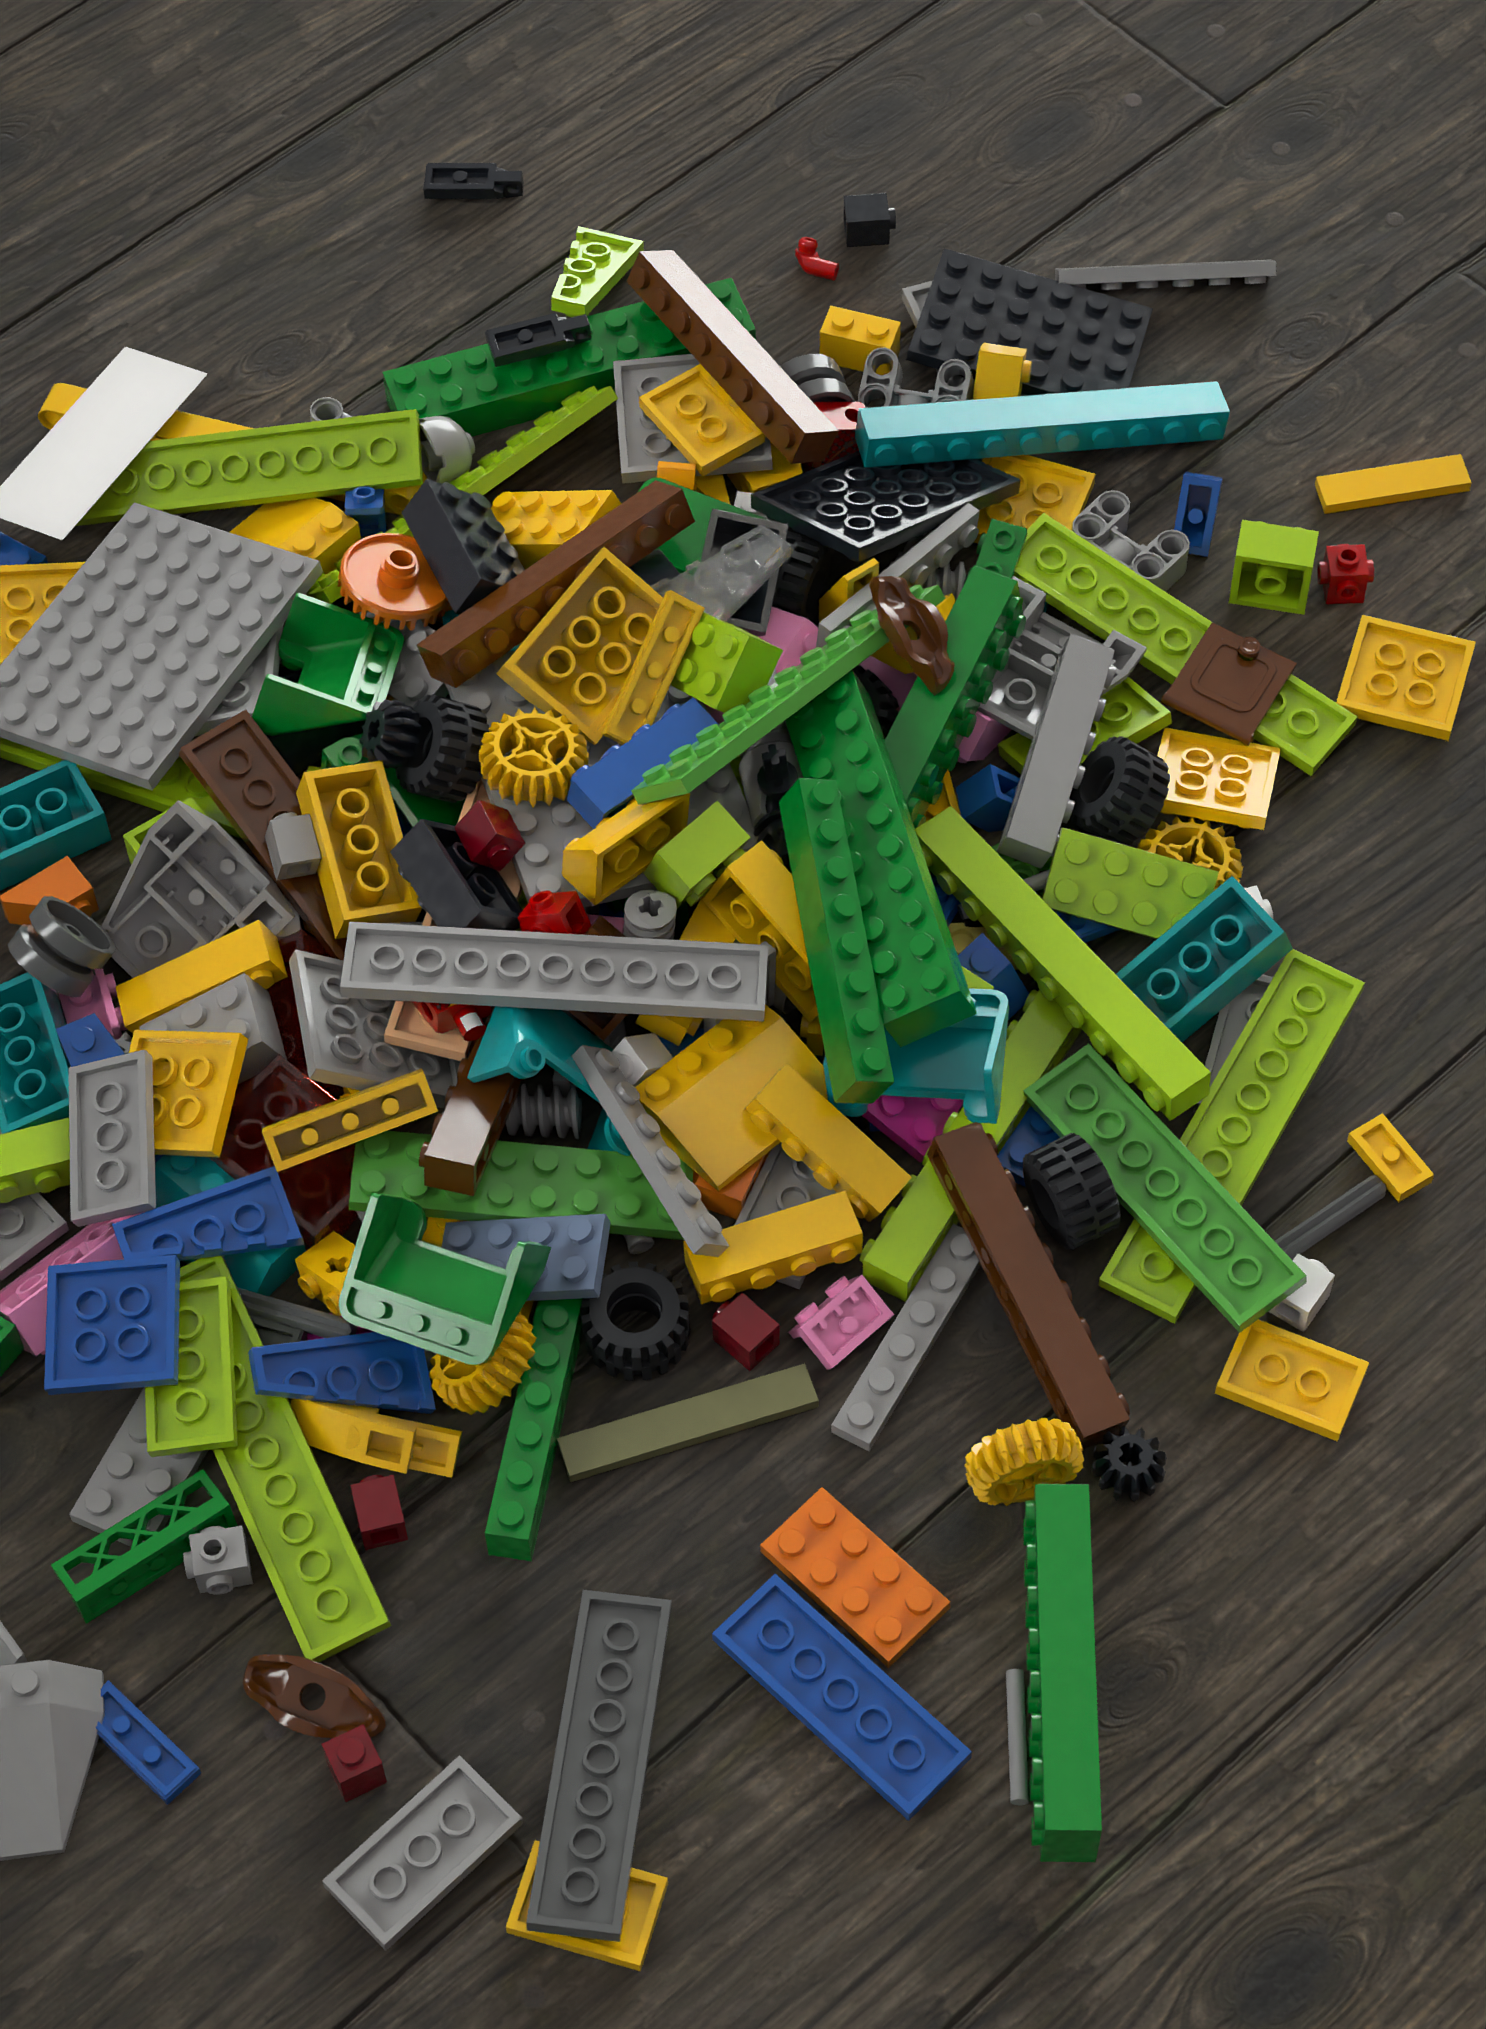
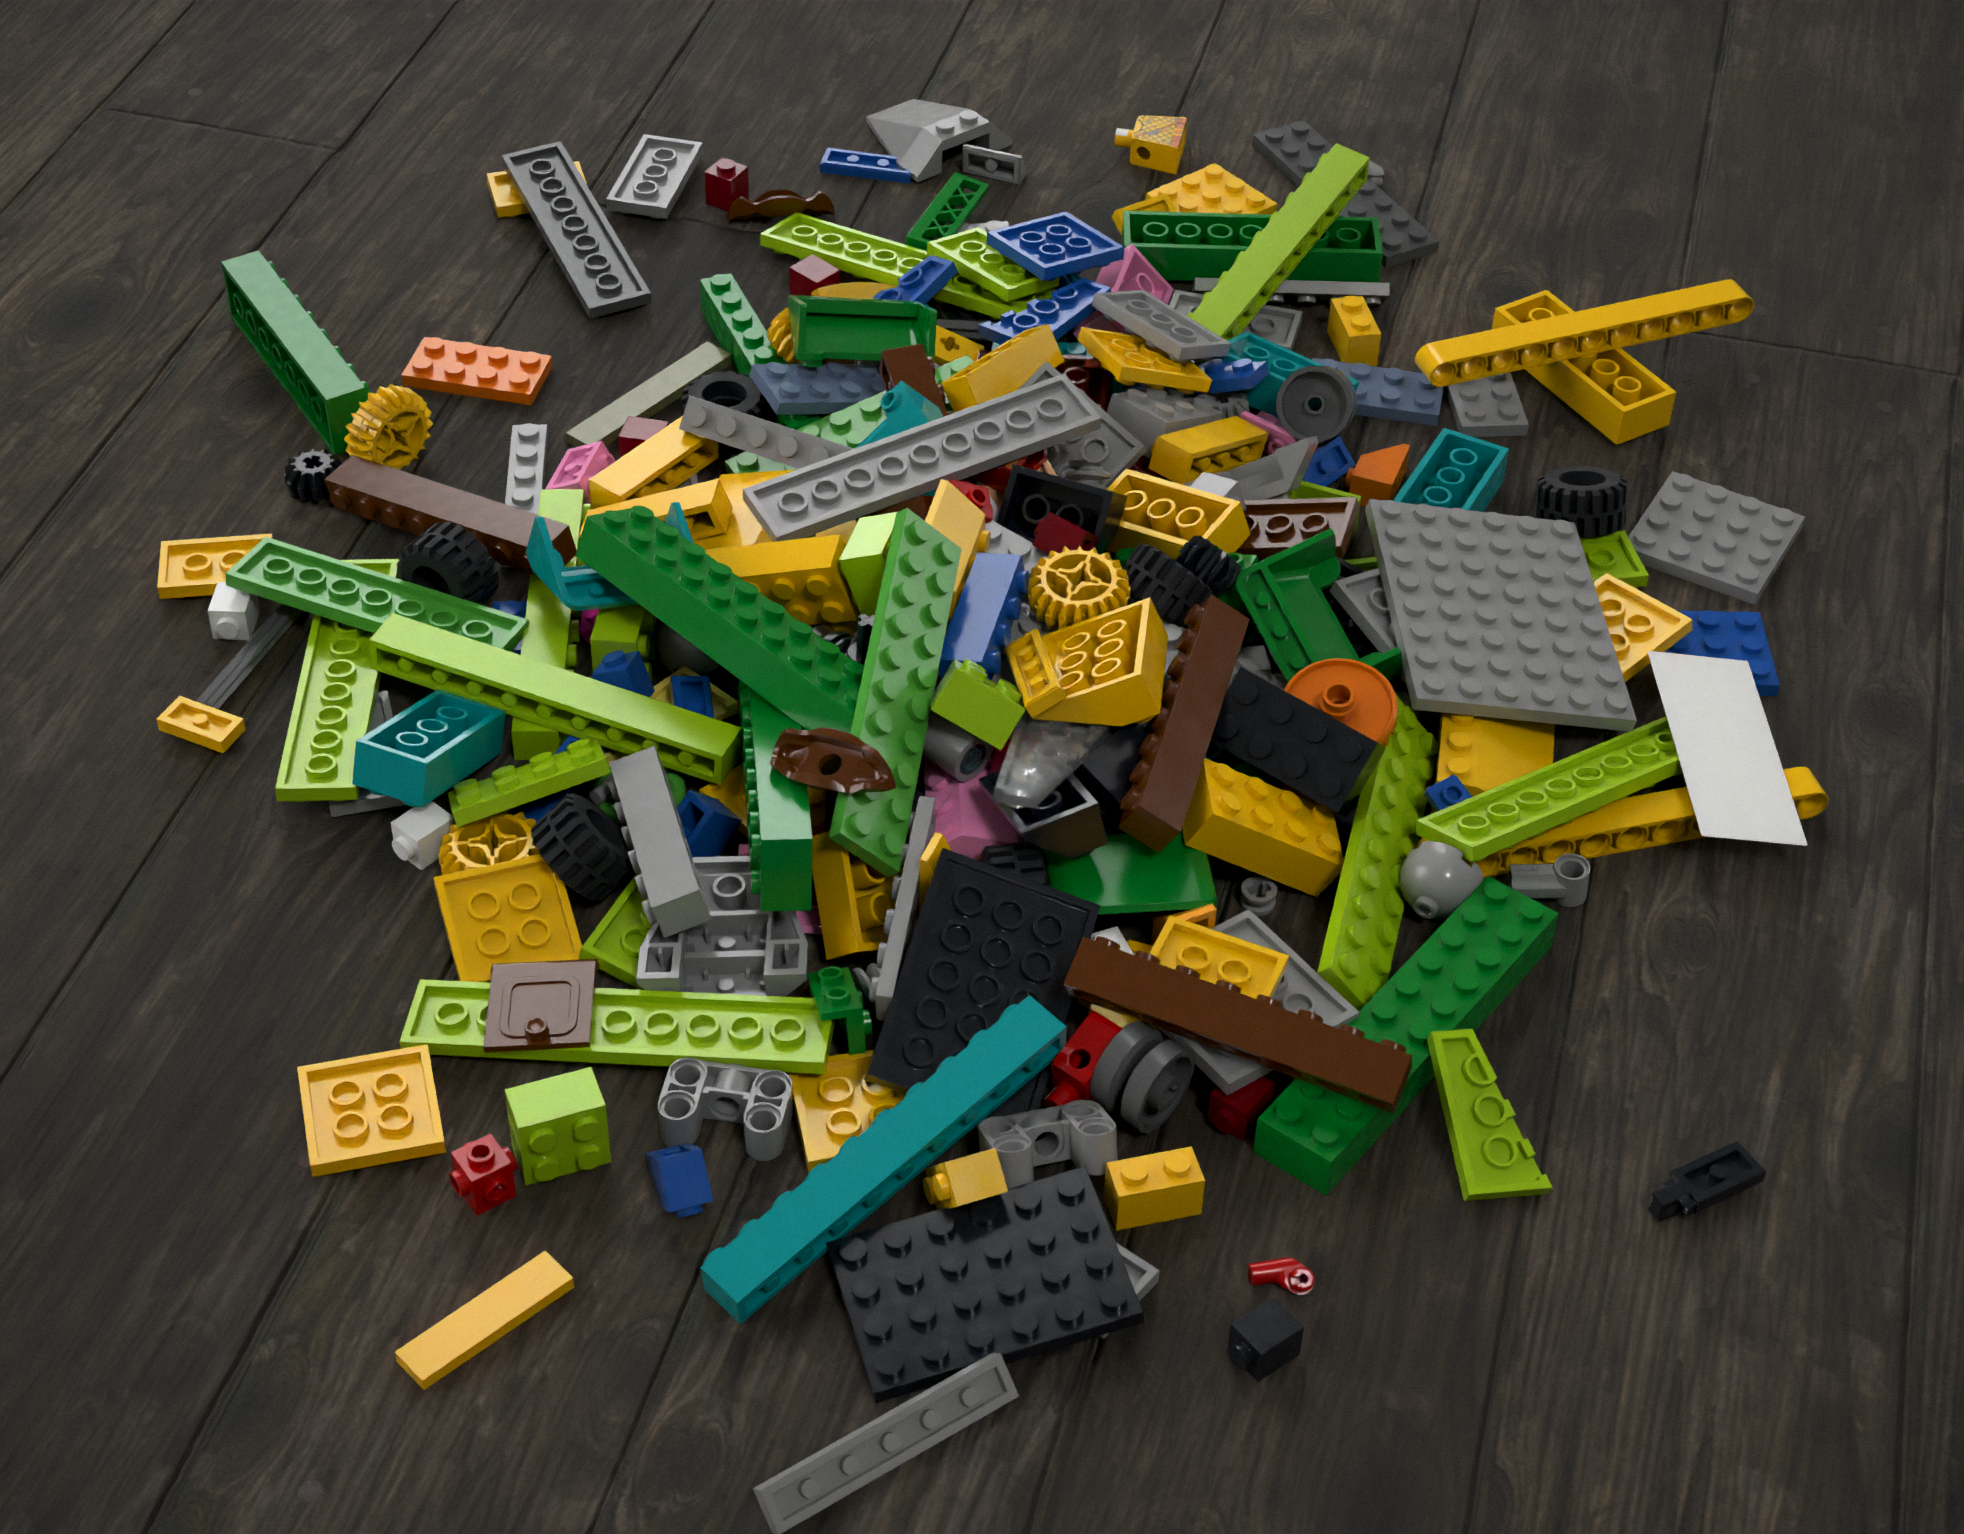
camera: 145 degrees right, 15 degrees down
light grey brick [183,1525,253,1595] -> none
black hinge [485,313,591,367] -> none
blue plate [712,1574,972,1821] -> none
green brick [779,778,894,1104] -> none

